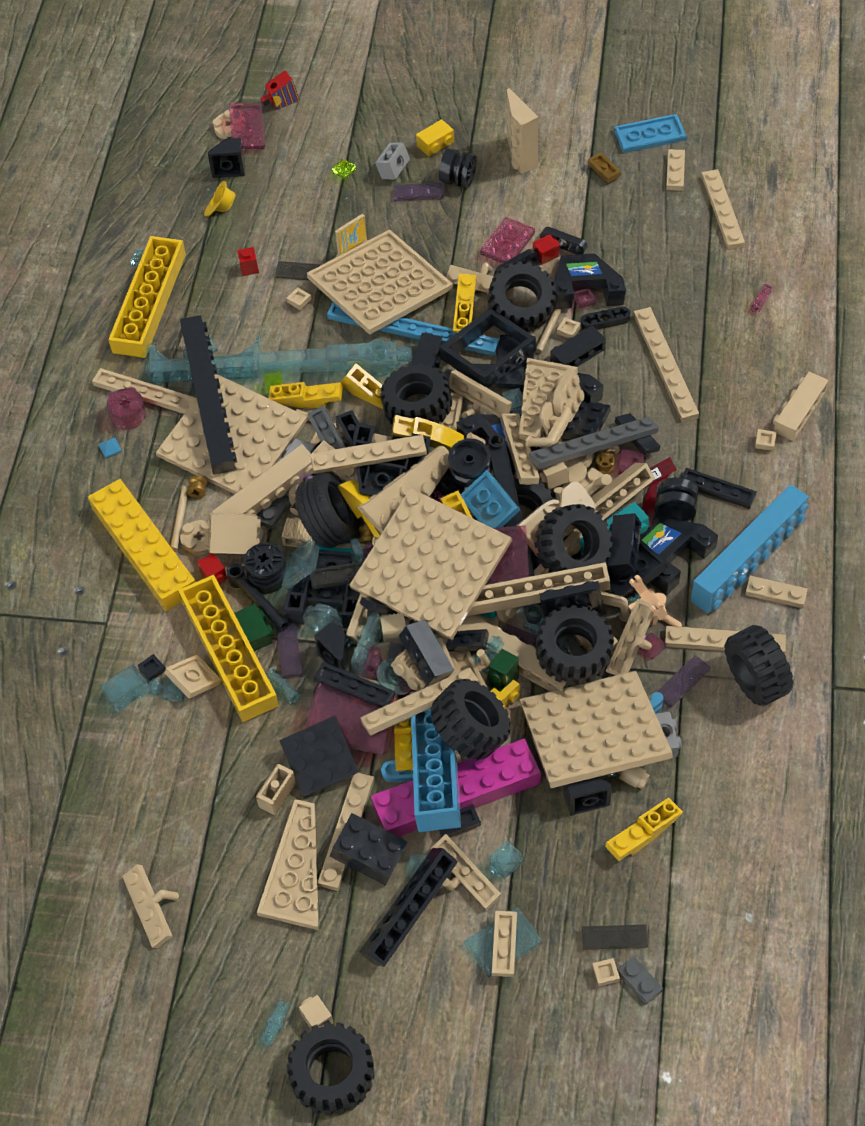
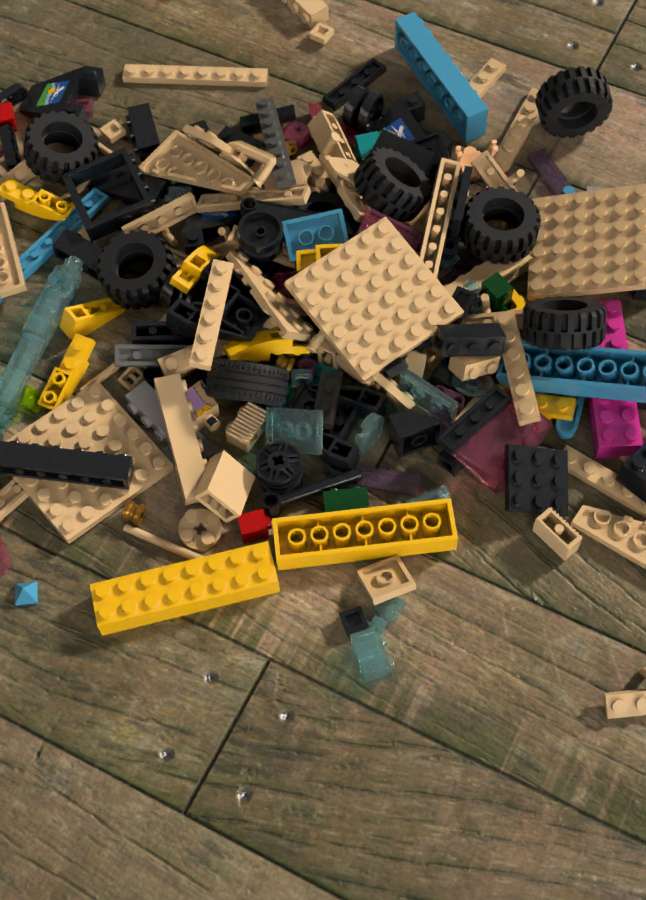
camera: 70 degrees left, 5 degrees up
black beam [581,306,631,330] -> none

